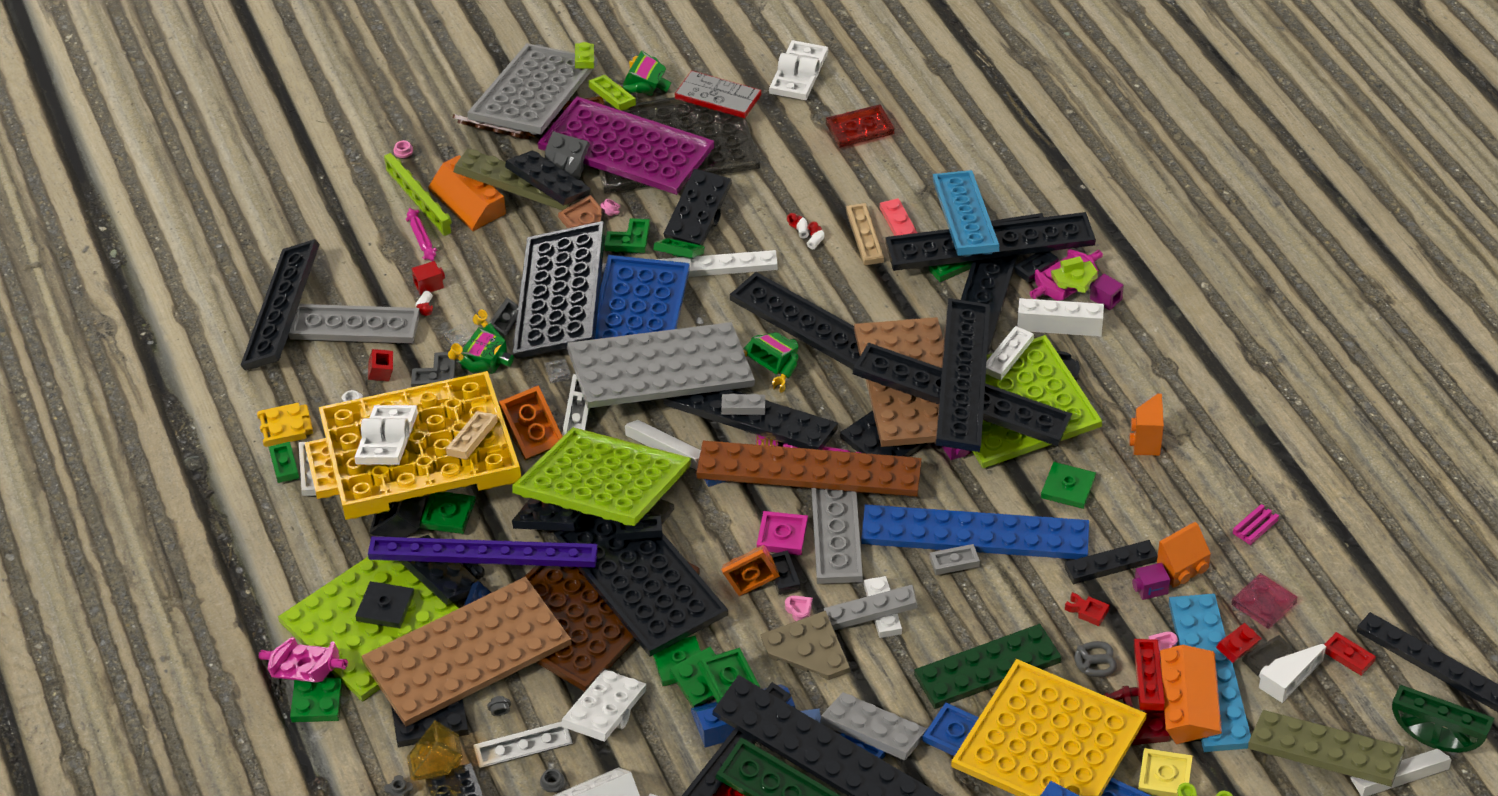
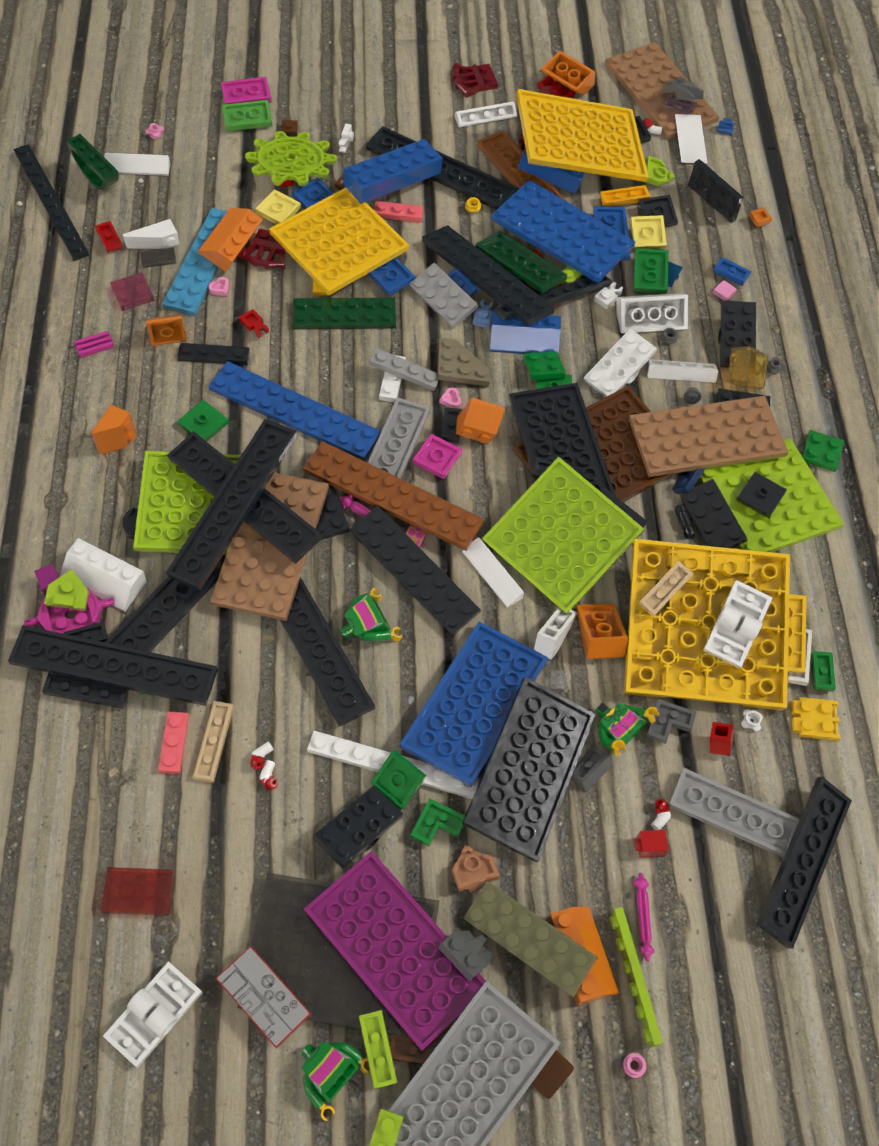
camera: 165 degrees left, 15 degrees up
dark pink plate [259,637,348,682] -> none
dark purple plate [368,536,598,567] -> none
clear plate [444,324,472,347] -> none
black plate [505,150,591,206] -> none
light grey plate [567,322,755,408] -> none
bright pink plate [600,199,620,216] -> none
green plate [698,647,761,703] -> none
light grey plate [721,394,765,415] -> none
light grey plate [930,544,980,575] -> none
dark azure plate [933,170,999,257] -> none
white plate [986,326,1034,380] -> none
dark grey piece [1074,641,1117,677] -> none
magenta brick [1132,563,1170,600] -> none
red plate [1134,639,1165,711] -> none
red plate [1216,623,1262,663] -> none
olive plate [1248,710,1405,787] -> none

